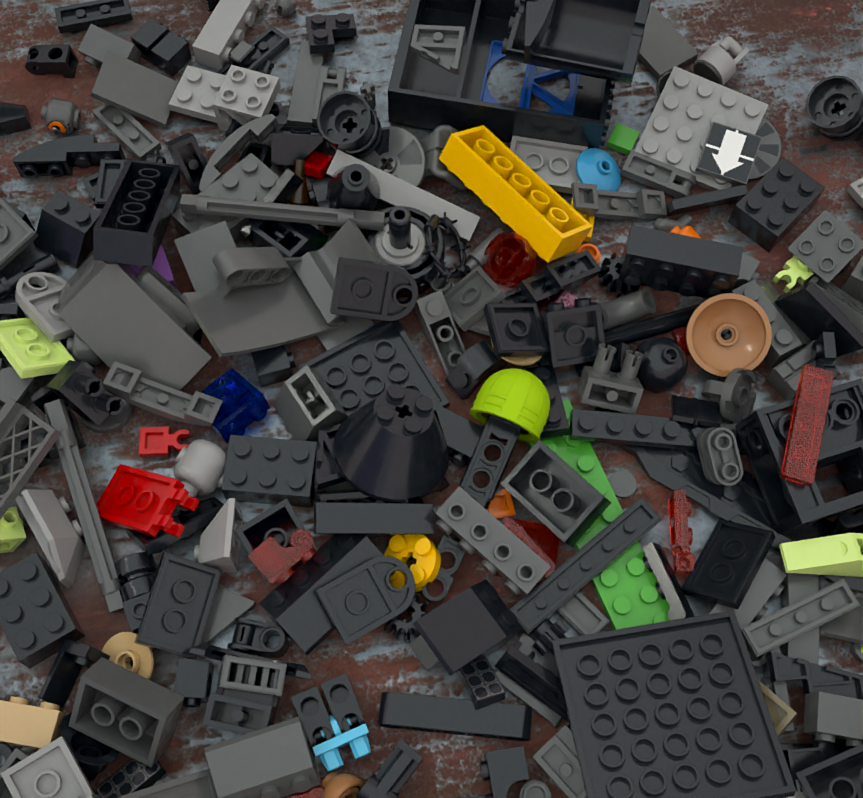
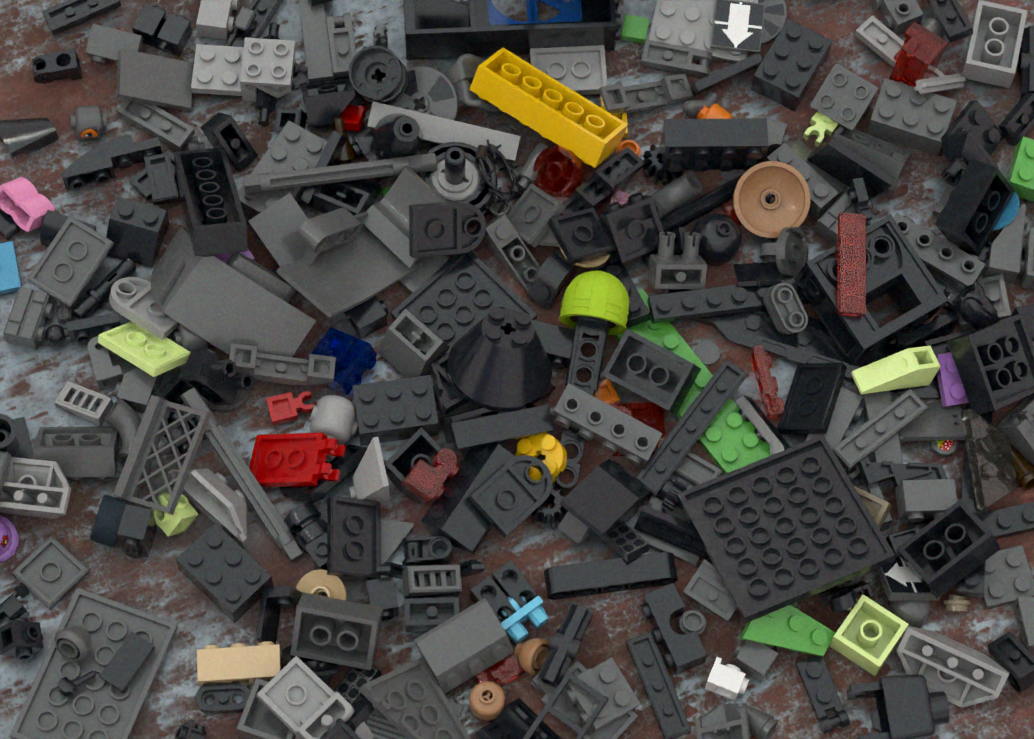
camera: 15 degrees left, 0 degrees up
dark grey slope [199,114,279,191] -> none
dark azure dish [576,148,621,191] -> none

